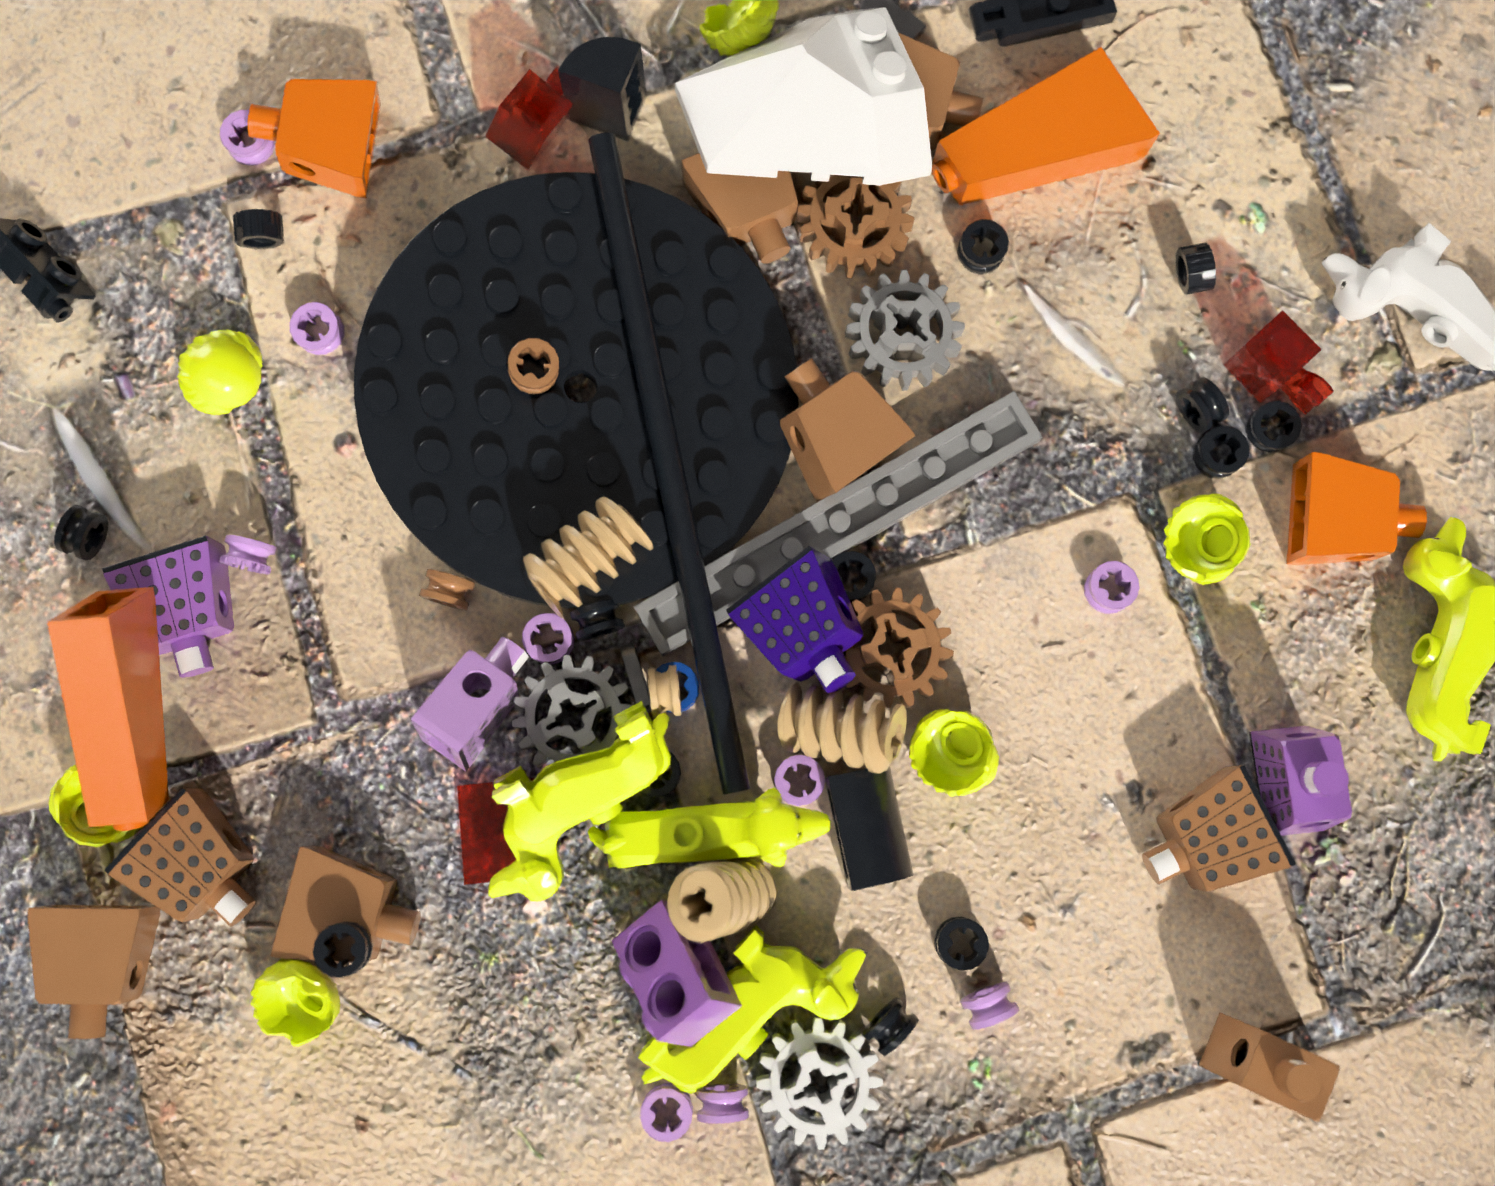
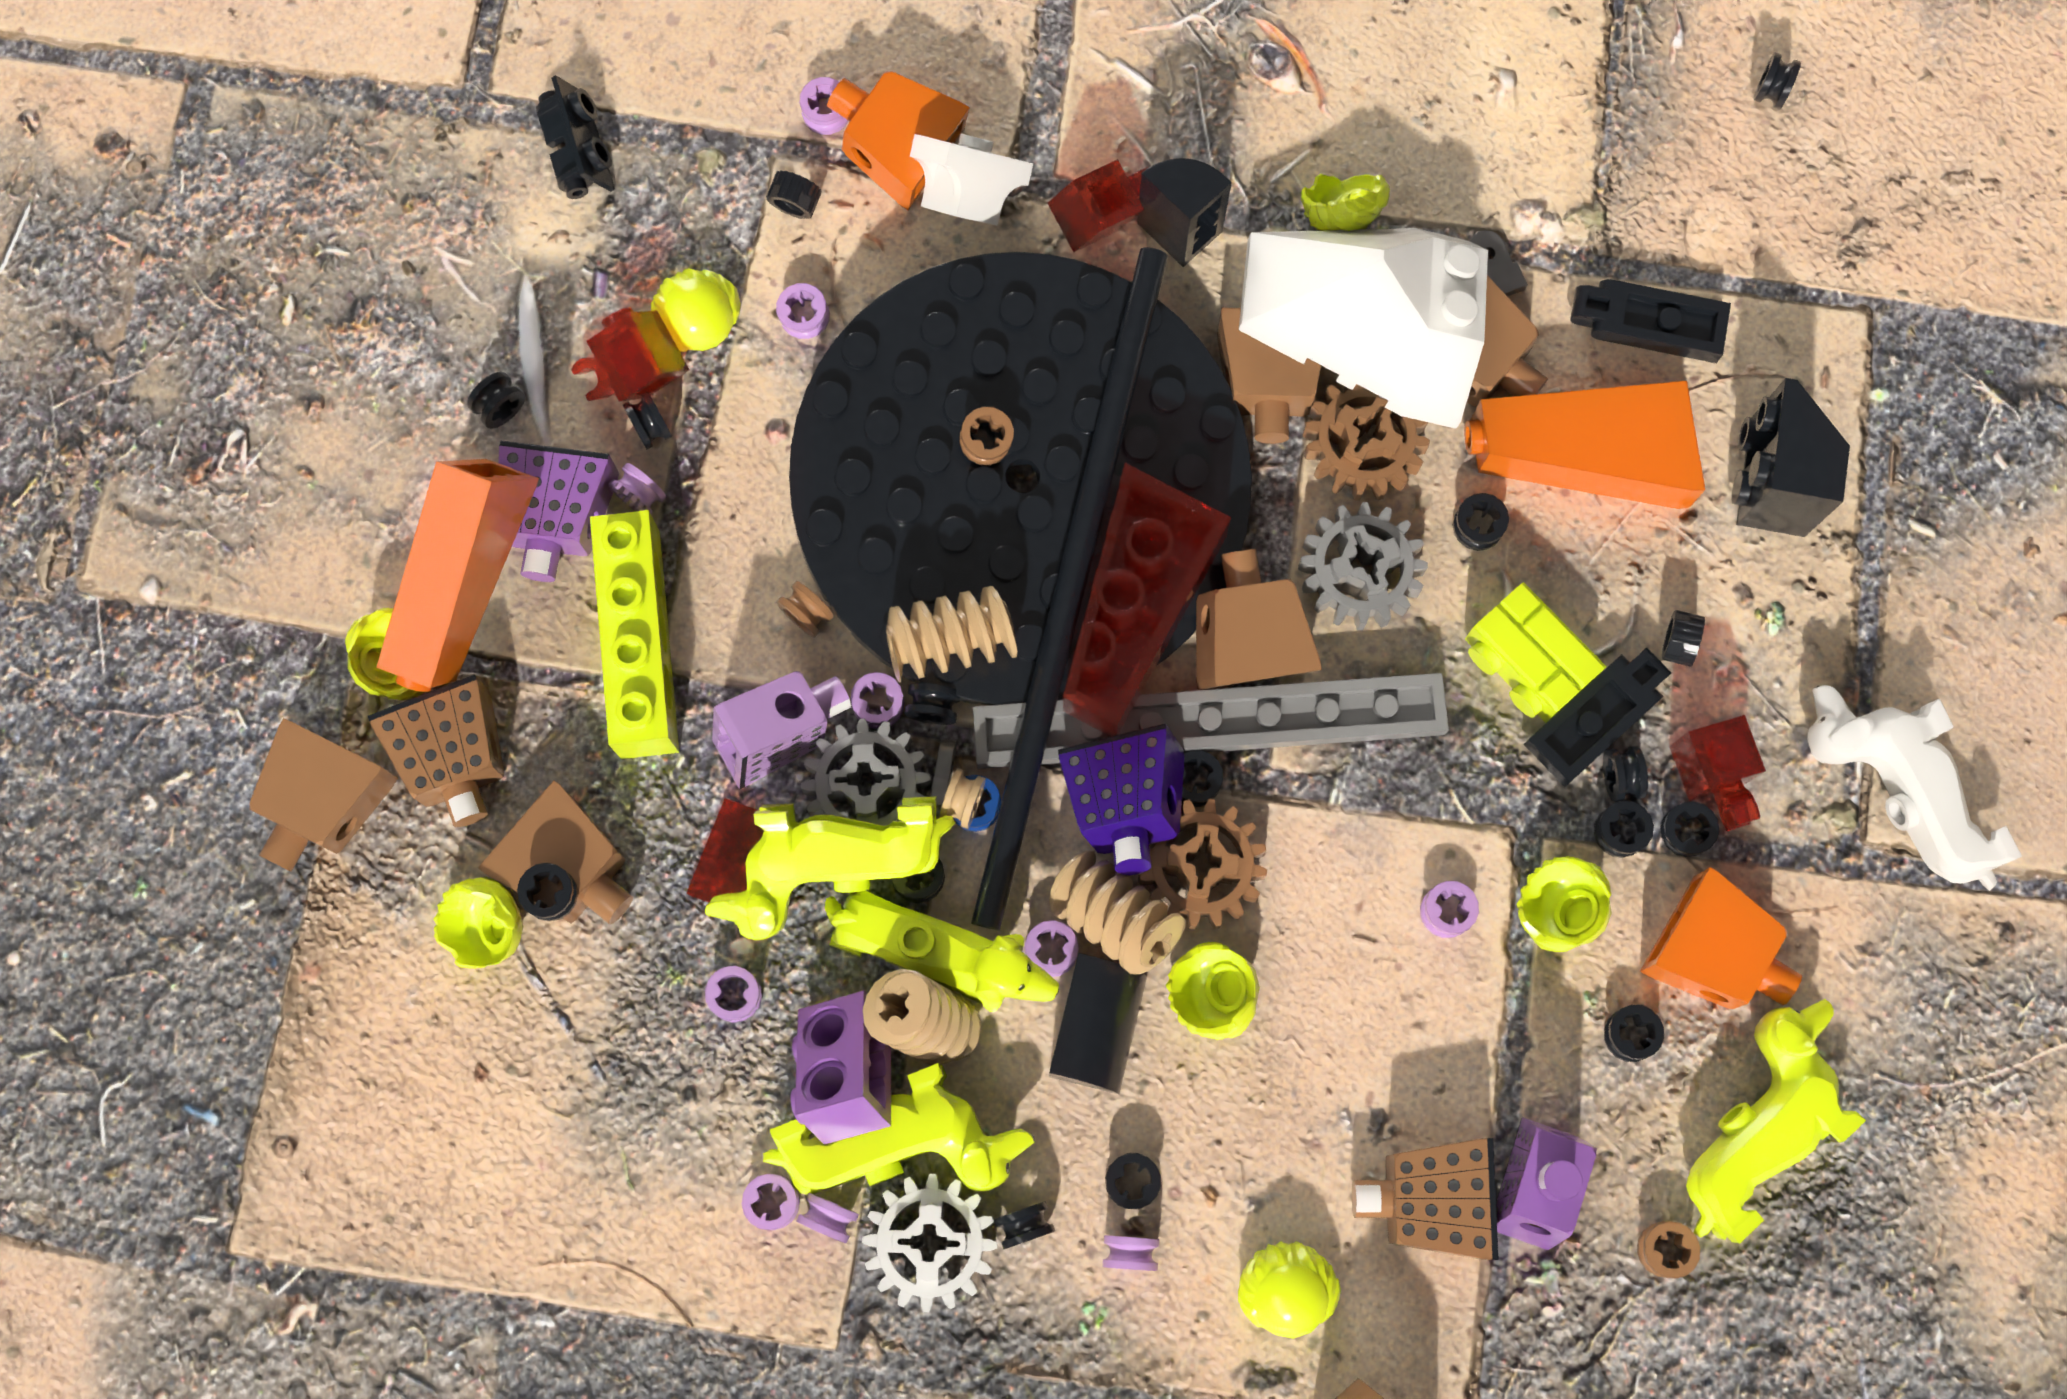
camera: 30 degrees right, 5 degrees down
none -> clear red brick [571,307,690,402]
none -> neon yellow brick [590,510,679,759]
none -> black bush [622,391,672,450]
none -> lavender bush [705,966,762,1023]
none -> white brick [909,134,1033,226]
none -> clear red wedge [1063,463,1231,737]
none -> neon yellow hair [1238,1241,1341,1339]
none -> neon yellow brick [1465,582,1607,723]
none -> black hinge [1523,648,1672,787]
none -> black bush [1604,1005,1665,1062]
none -> medium nougat bush [1637,1221,1701,1279]
none -> black slope [1731,378,1850,537]

